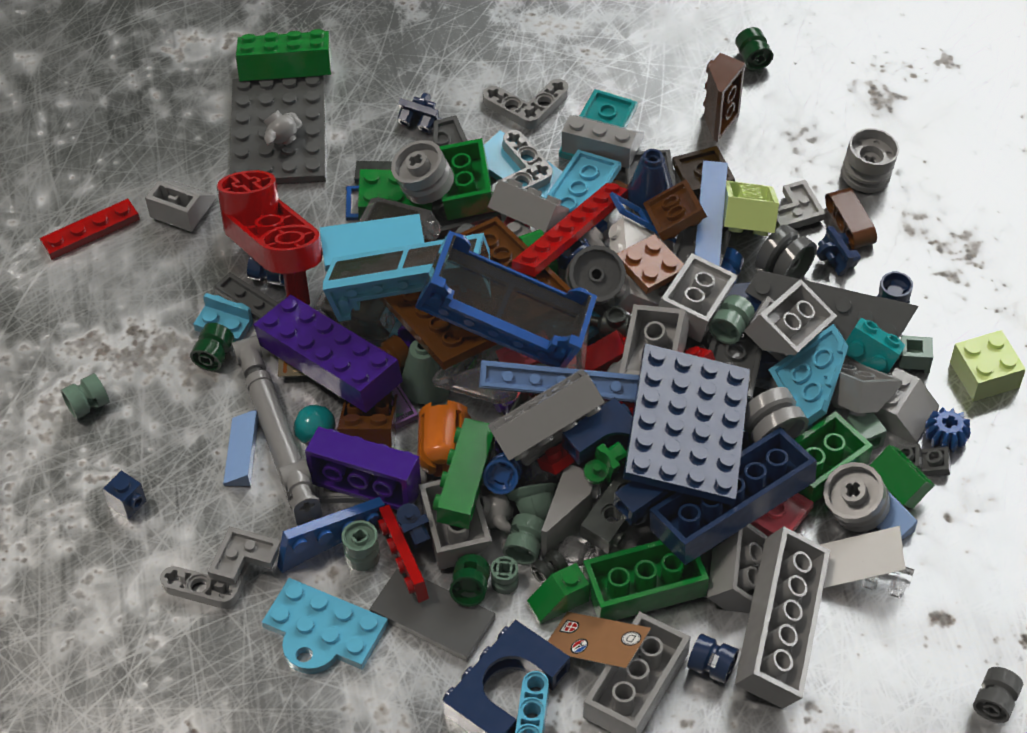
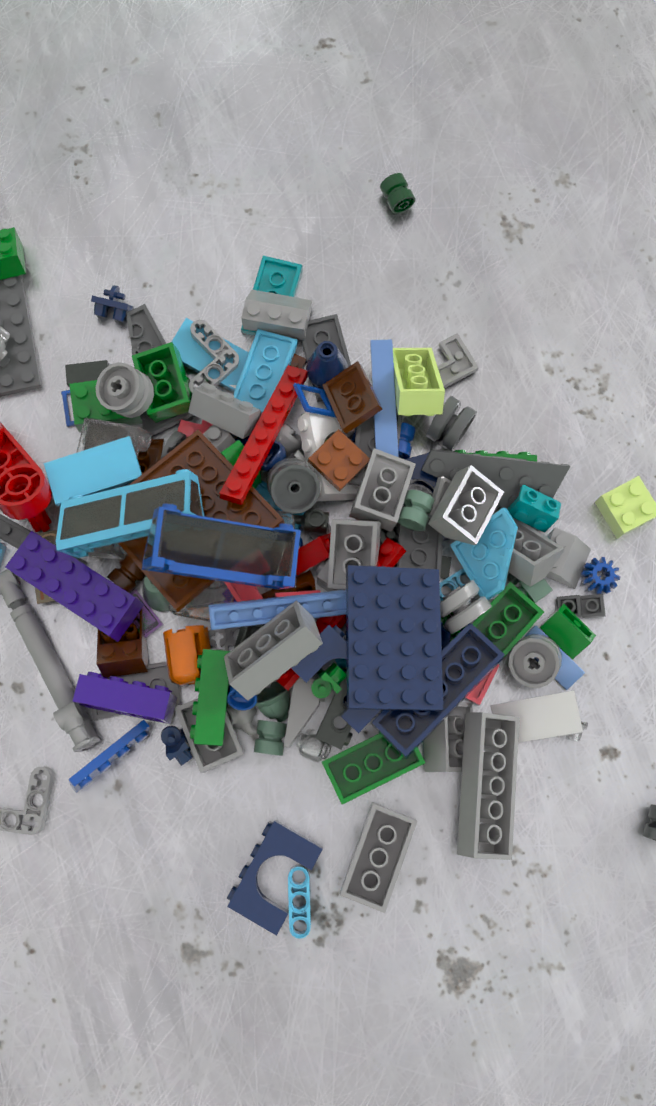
camera: 10 degrees left, 25 degrees up
light grey plate [208,526,281,585] -> none
light blue slope [223,410,259,486] -> none
medium azure plate [262,578,389,674] -> none
teal hair [293,405,336,444] -> none
sand green wheel [342,520,380,571] -> none
dark grey tile [369,568,495,662] -> none
red plate [378,505,429,603] -> none
dark green wheel [449,554,491,607] -> none
light grey beam [483,79,568,129] -> none
sand green wheel [490,556,519,594] -> none
green slope [527,563,590,625] -> none
pearl dark grey wheel [530,549,568,585] -> none
medium nougat sticker [548,612,651,668] -> none
dark brown plate [672,146,735,196] -> none
dark blue wheel [687,634,739,684] -> none
reddish brown slope [703,52,745,142] -> none
dark blue hips [816,226,861,276] -> none
beam [825,187,878,250] -> none
light grey wheel [841,128,900,193] -> none
dark blue wheel [877,271,914,304] -> none
sand green brick [896,335,934,373] -> none

